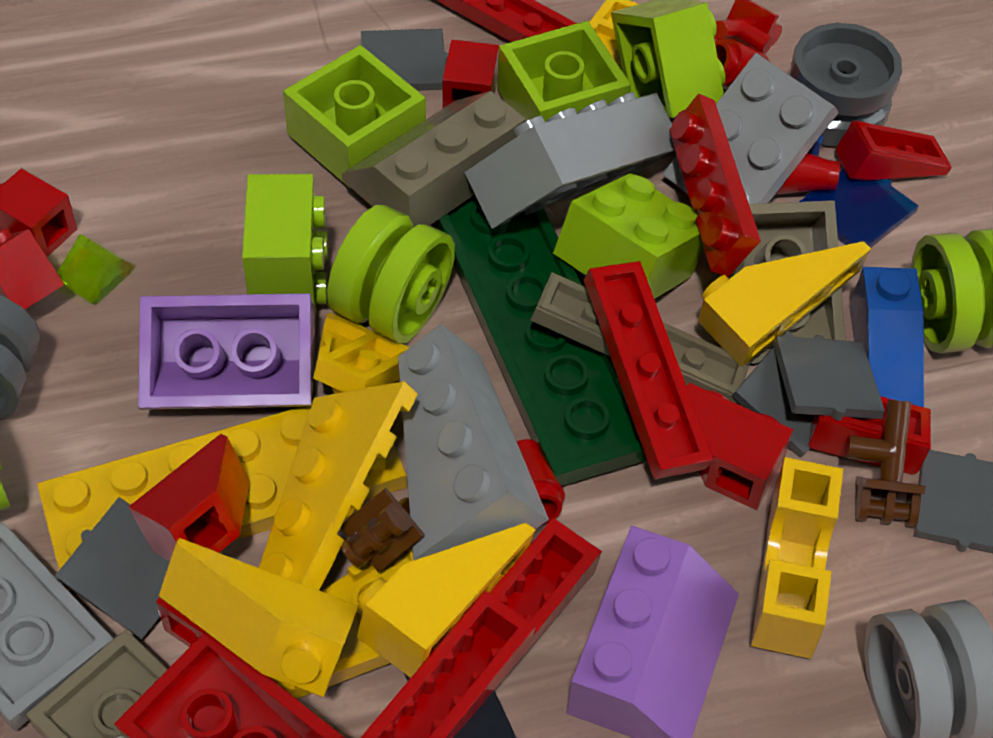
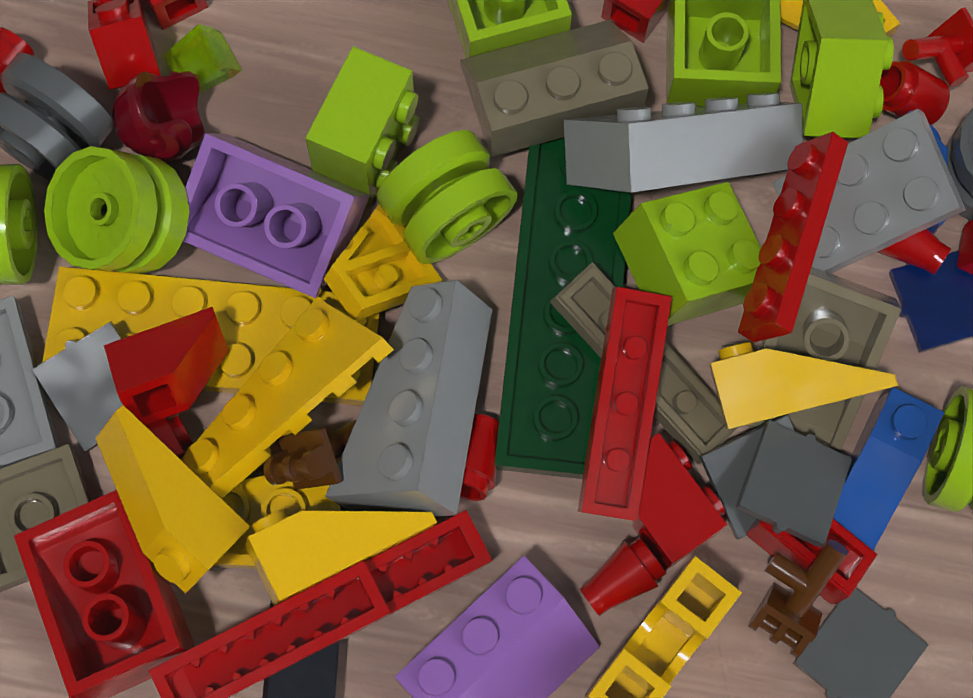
camera: 25 degrees right, 20 degrees up
none -> lime wheel [44,146,190,274]
none -> dark red cap [112,71,205,162]
none -> red cone [579,537,667,616]

